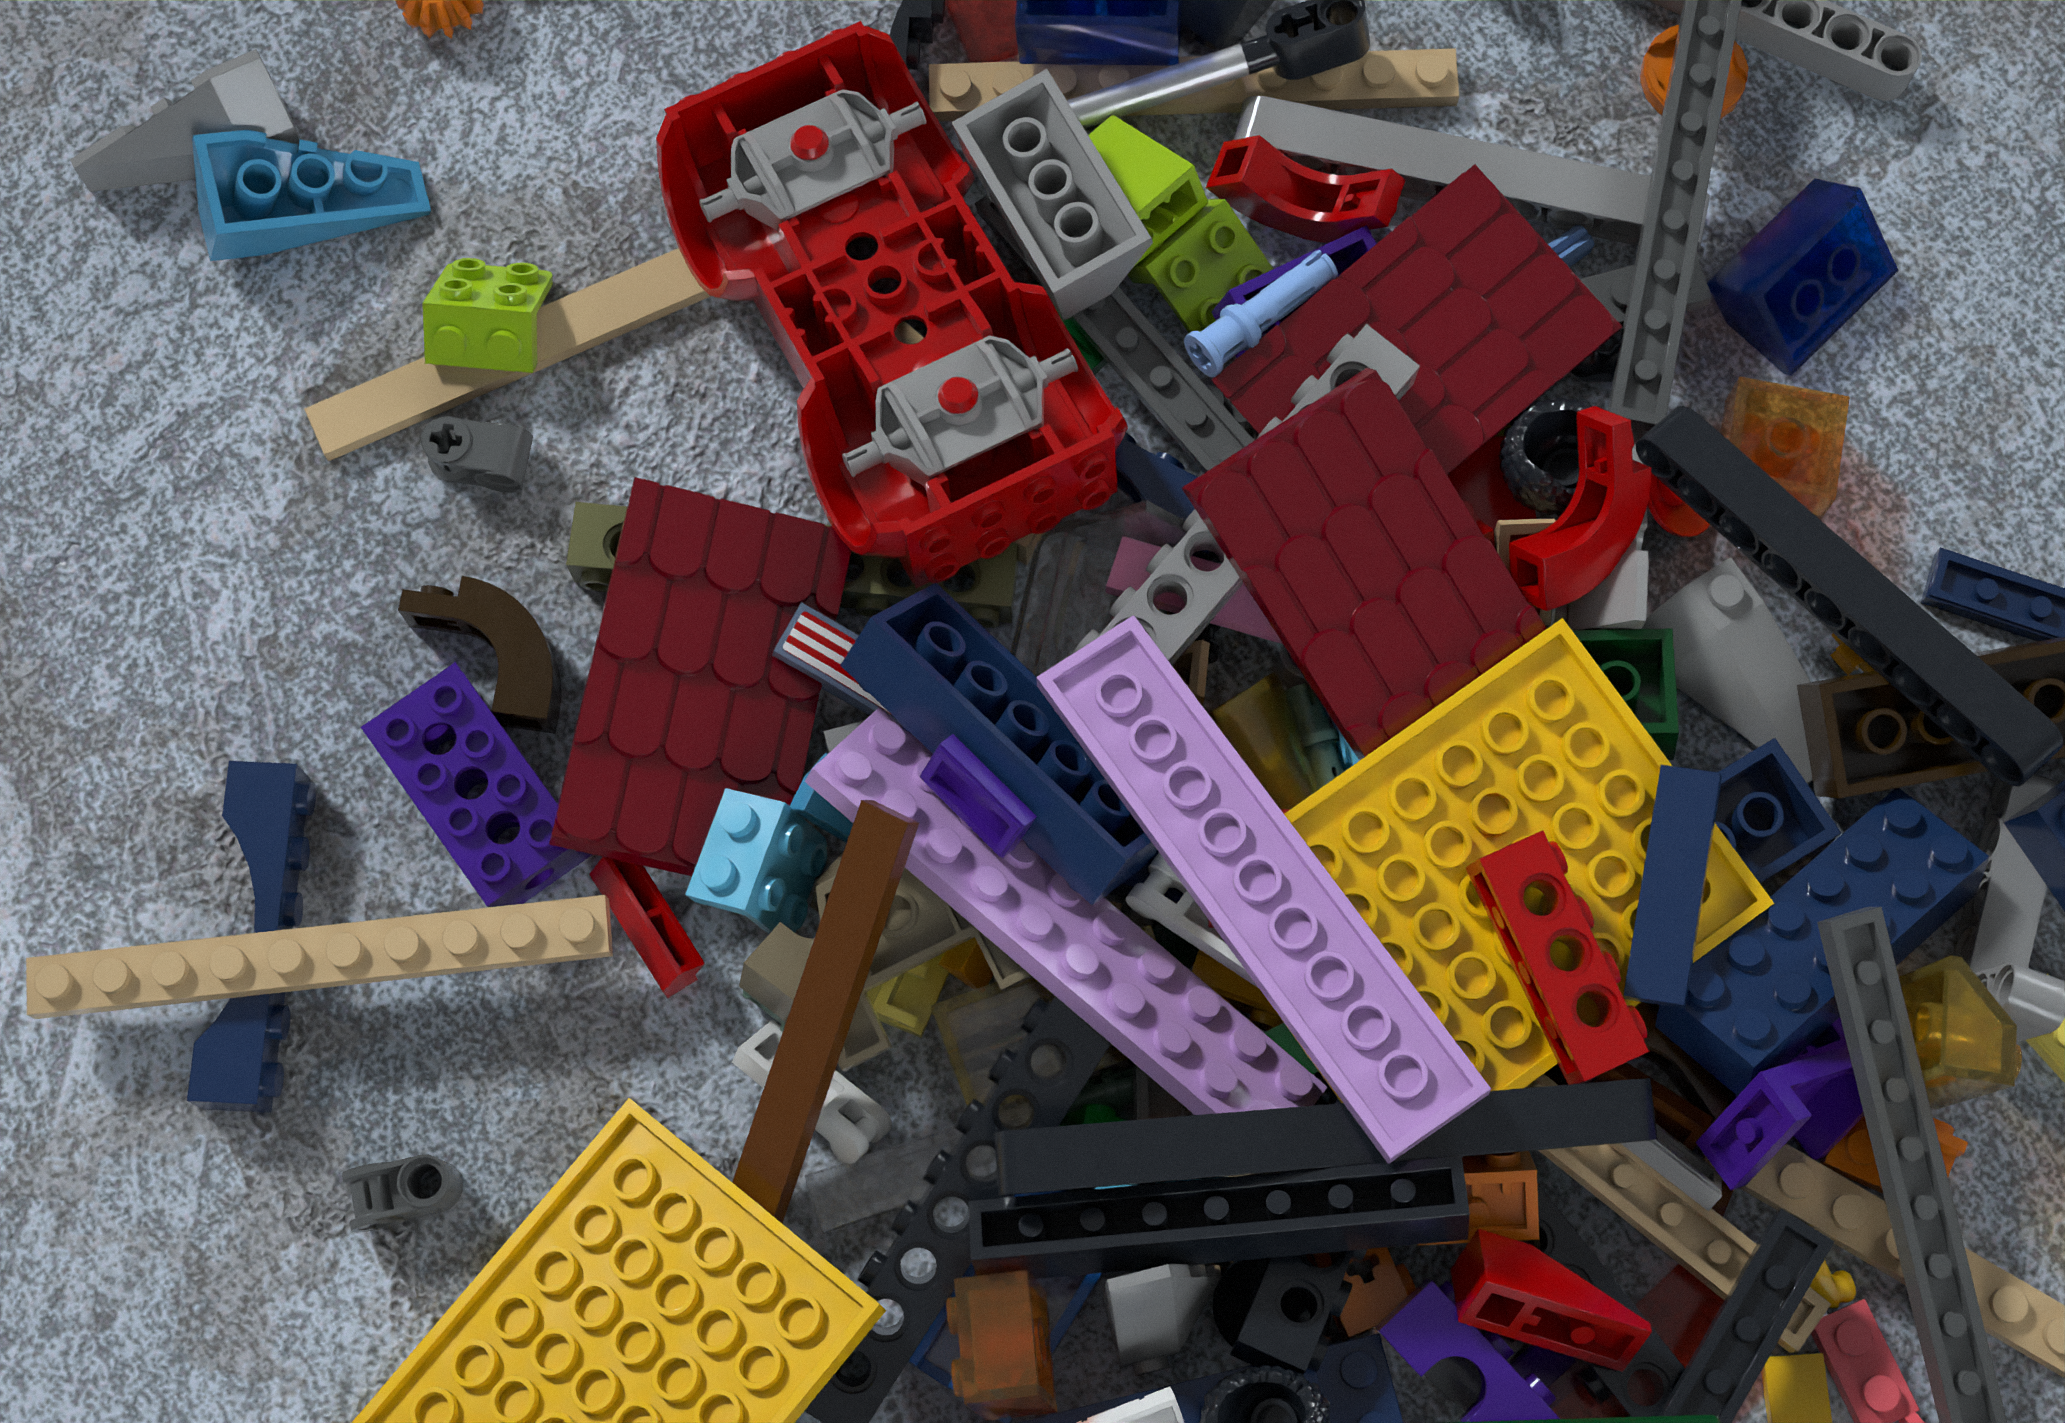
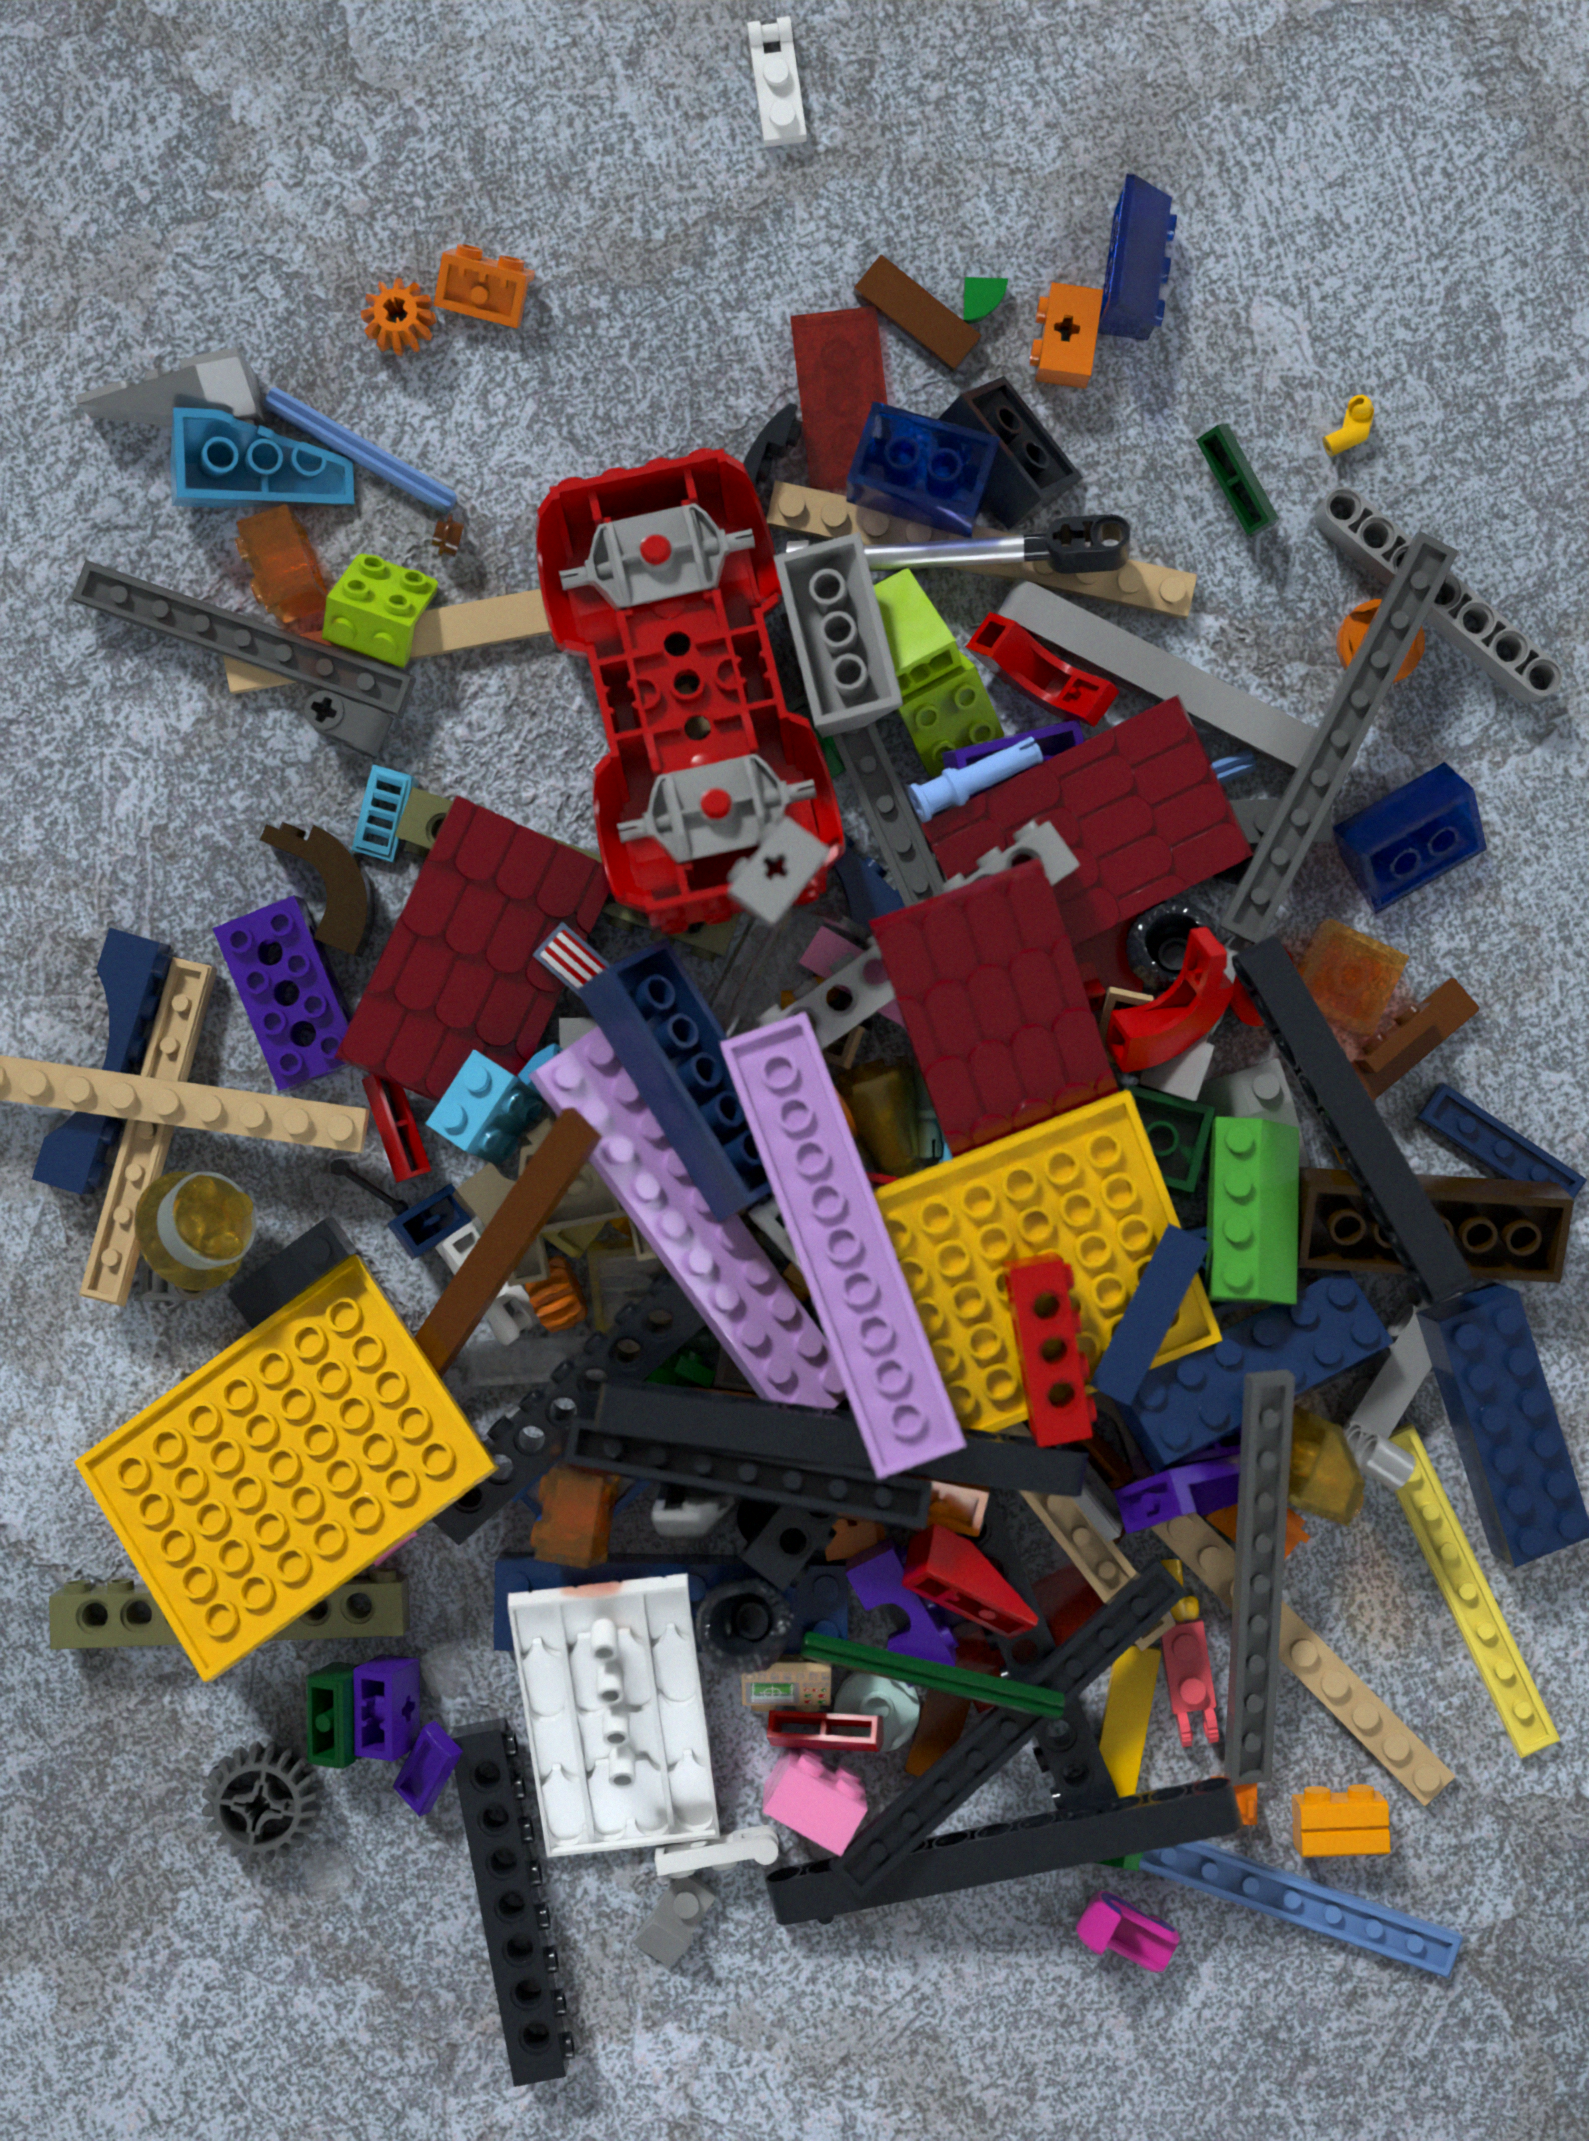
camera: 15 degrees right, 15 degrees up
dark purple tile [919,734,1037,859] -> none
none -> dark grey tile [71,560,417,719]
none -> tan tile [79,957,218,1307]
none -> clear yellow piece [134,1171,256,1291]
none -> black slope [227,1217,359,1329]
none -> clear orange brick [235,504,329,624]
none -> medium blue axle [263,387,457,514]
none -> black hinge [330,1159,409,1216]
none -> medium azure slope [352,764,419,863]
none -> dark blue slope [387,1183,472,1260]
none -> reddish brown plate [431,515,464,557]
none -> orange gear [525,1255,588,1333]
none -> light grey brick [727,816,830,929]
none -> bright green slope [1205,1117,1299,1305]
none -> reddish brown bracket [1350,978,1479,1101]

